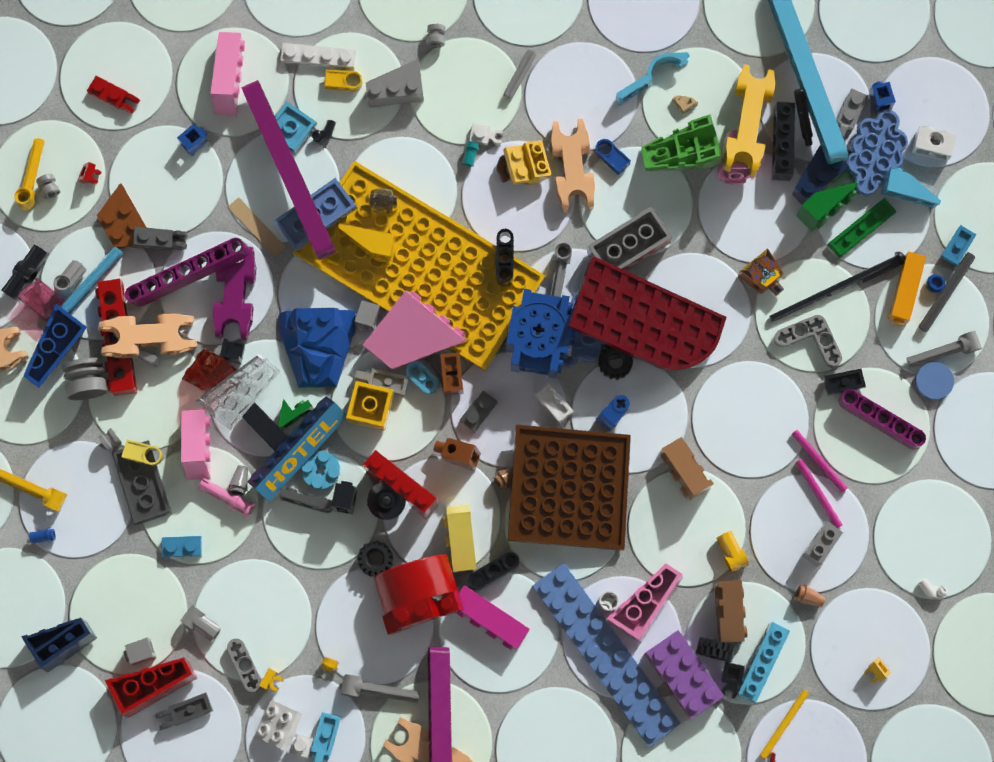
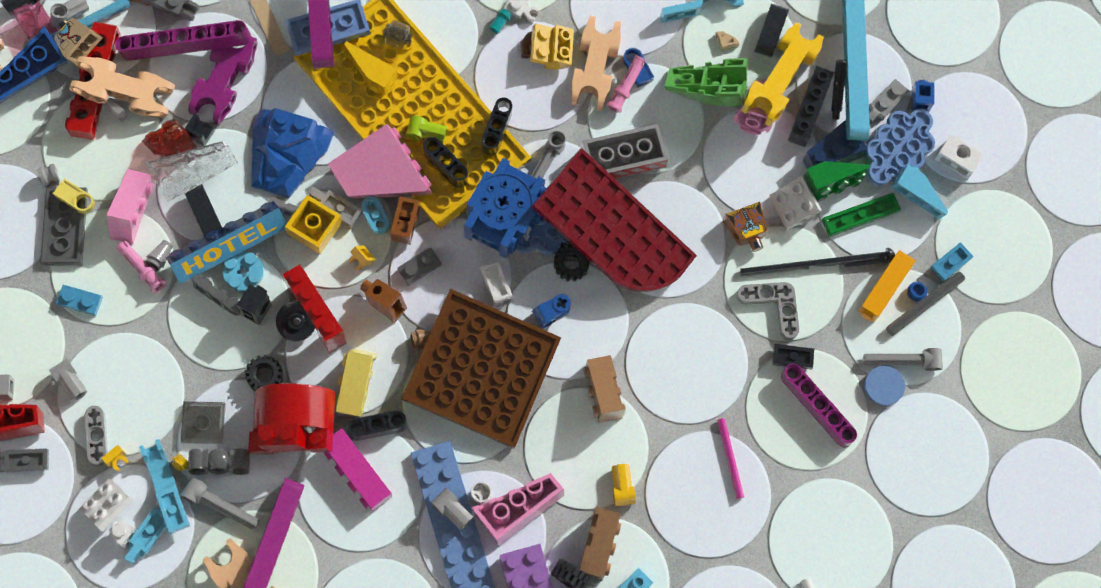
camera: 10 degrees right, 5 degrees down
light grey wheel [62,358,108,400] -> none
green slope [278,399,314,431] -> none
light grey brick [355,300,381,332] -> none
dark pink bar [791,430,848,493] -> none
nougat cone [794,585,825,607] -> none
light grey brick [802,521,843,567] -> none
none -> tan torso [54,18,102,64]
none -> medium azure piece [139,439,190,534]
none -> clear smoke plate [181,401,226,444]
none -> dark grey piece [188,448,250,475]
none -> light grey piece [269,197,299,217]
none -> yellow tile [349,245,377,270]
none -> lime piece [406,115,447,143]
none -> black beam [423,137,468,188]
none -> light grey piece [431,488,473,531]
none -> bright pink pin [606,55,646,113]
none -> black beam [754,3,789,58]
none -> white plate [769,176,822,230]

